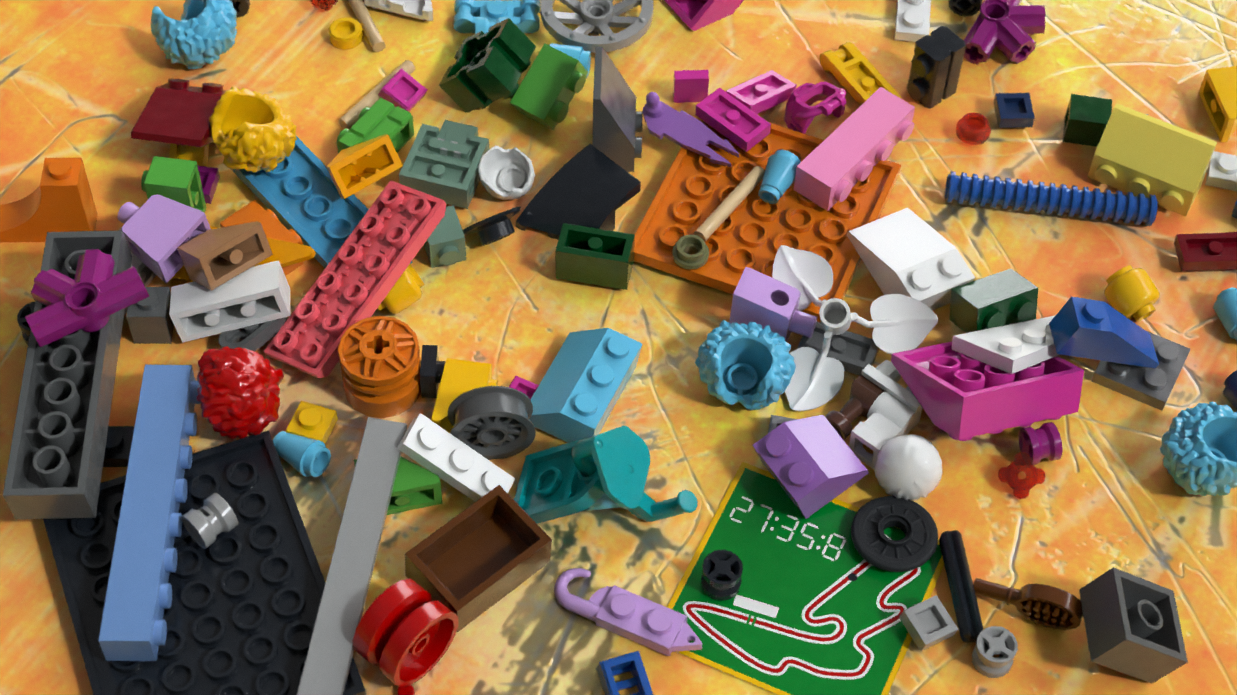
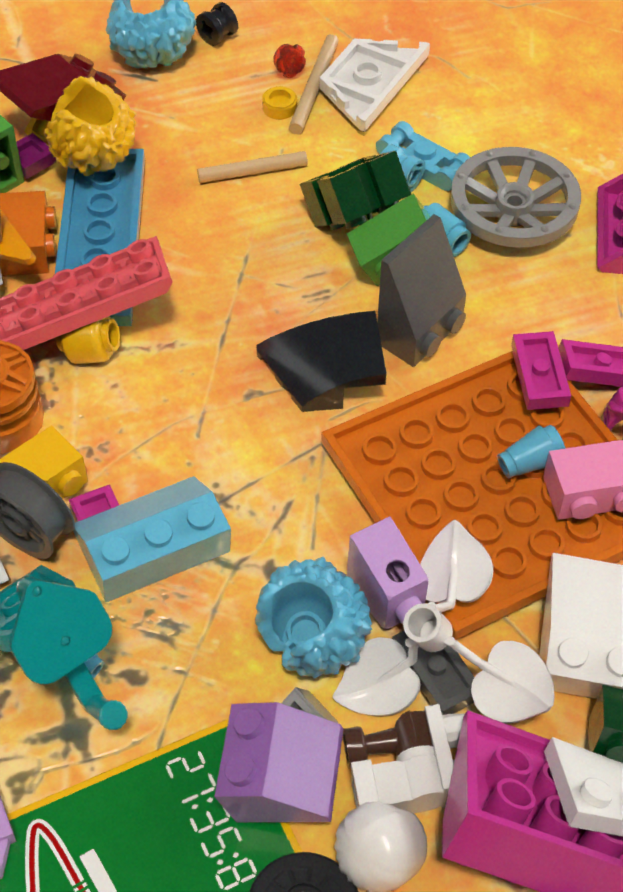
camera: 40 degrees right, 0 degrees up
light orange slope [326,134,403,199] -> none
bright green brick [337,98,414,153] -> none
dark pink tile [378,68,427,112] -> none
sand green piece [399,120,489,209] -> none
black plate [420,345,445,398] -> none
sand green brick [424,205,466,268] -> none
black piece [463,207,520,246] -> none
white hair [478,146,535,200] -> none
dark green brick [555,223,635,290] -> none
medium lavender piece [643,92,739,167] -> none
olive plate [672,235,709,269] -> none
dark pink tile [673,70,709,103] -> none
tan bar [694,166,765,242] -> none
black wheel [701,550,743,601] -> none

